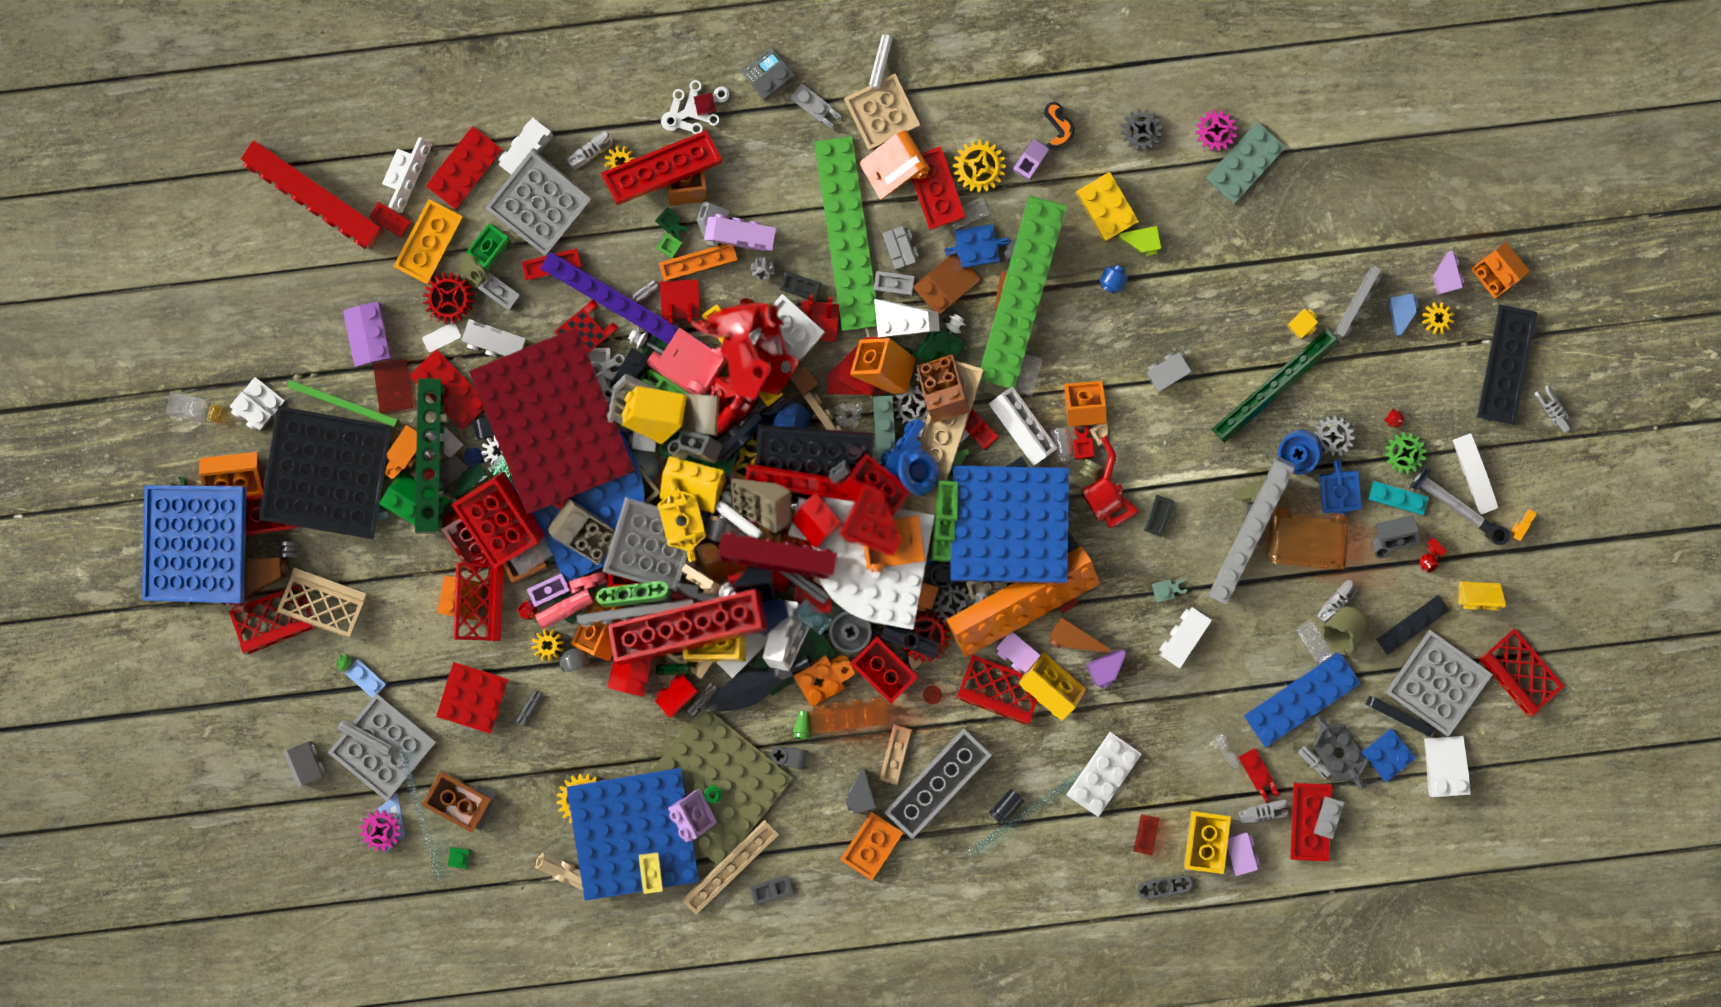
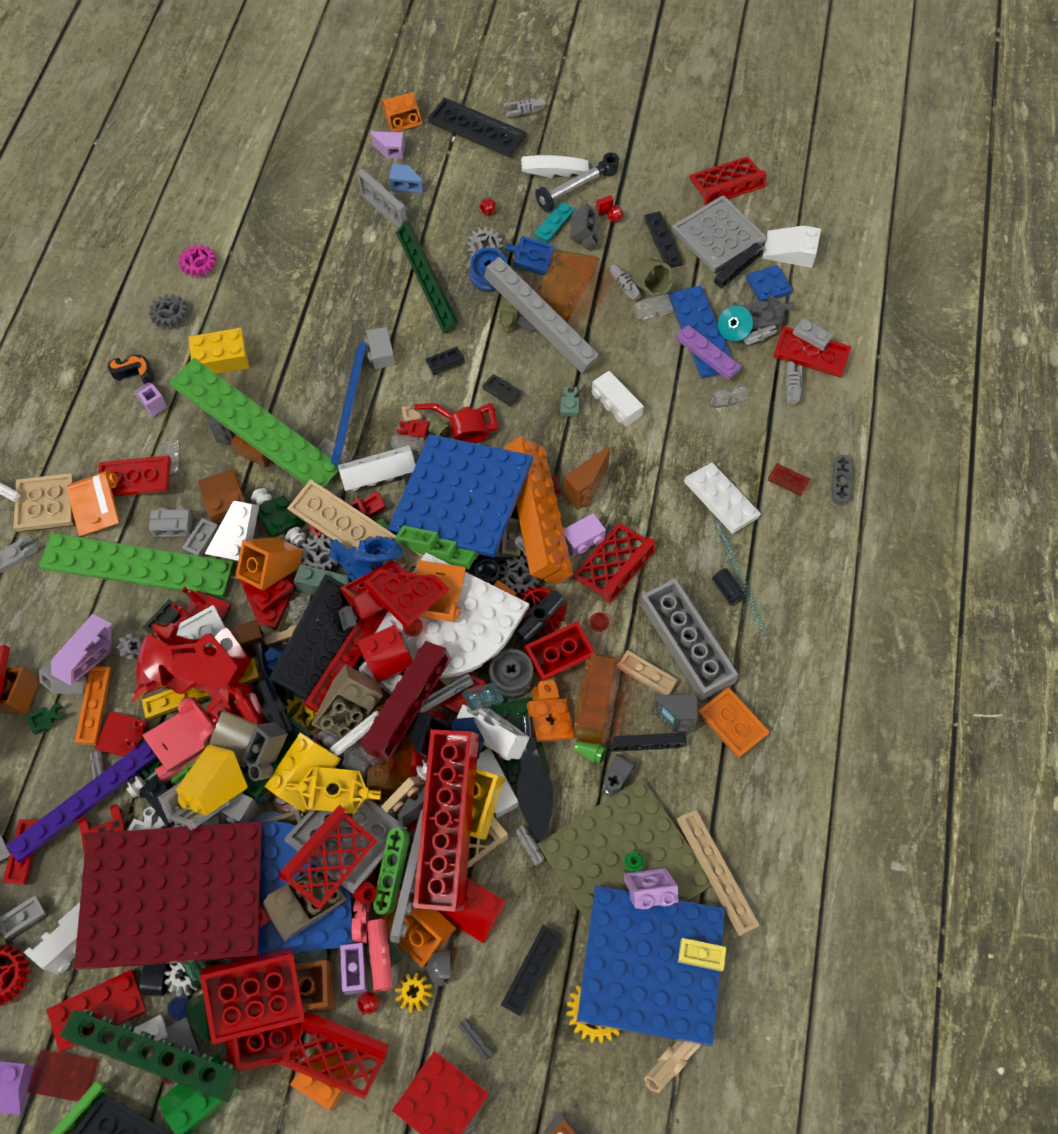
camera: 75 degrees left, 25 degrees down
orange hinge [384,425,427,479] -> none
white sticker [422,323,461,352] -> none
clear plate [510,539,553,576] -> none
dark green axle [655,663,691,675] -> none
red slope [655,674,699,718] -> none
bright green plate [656,232,682,259] -> none
dark grey slope [749,875,793,905] -> none
dark orange slope [916,354,970,423] -> none
blue plate [944,224,1010,269] -> none
yellow gear [953,139,1006,193] -> none
yellow slope [1019,651,1086,721] -> none
orange slope [1064,381,1107,427] -> none
medium lavender slope [1085,649,1126,688] -> none
blue head [1099,265,1128,294] -> none
lime slope [1118,226,1161,256] -> none
yellow slope [1184,810,1231,874] -> none
sand green plate [1205,122,1286,204] -> none
lavender brick [1227,832,1260,876] -> none
red hinge [1238,748,1280,803] -> none
yellow brick [1286,309,1318,339] -> none
bright green gear [1384,432,1426,474] -> none
yellow gear [1422,302,1454,335] -> none
yellow slope [1458,581,1506,610] -> none
light orange plate [1511,509,1537,541] -> none
none -> red fence [278,805,378,910]
none -> blue tile [331,342,366,465]
none -> red plate [354,882,376,904]
none -> black plate [425,346,465,375]
none -> black plate [501,925,562,1017]
none -> black beam [607,733,687,752]
none -> medium lavender plate [676,325,741,380]
none -> teal dish [718,306,753,341]

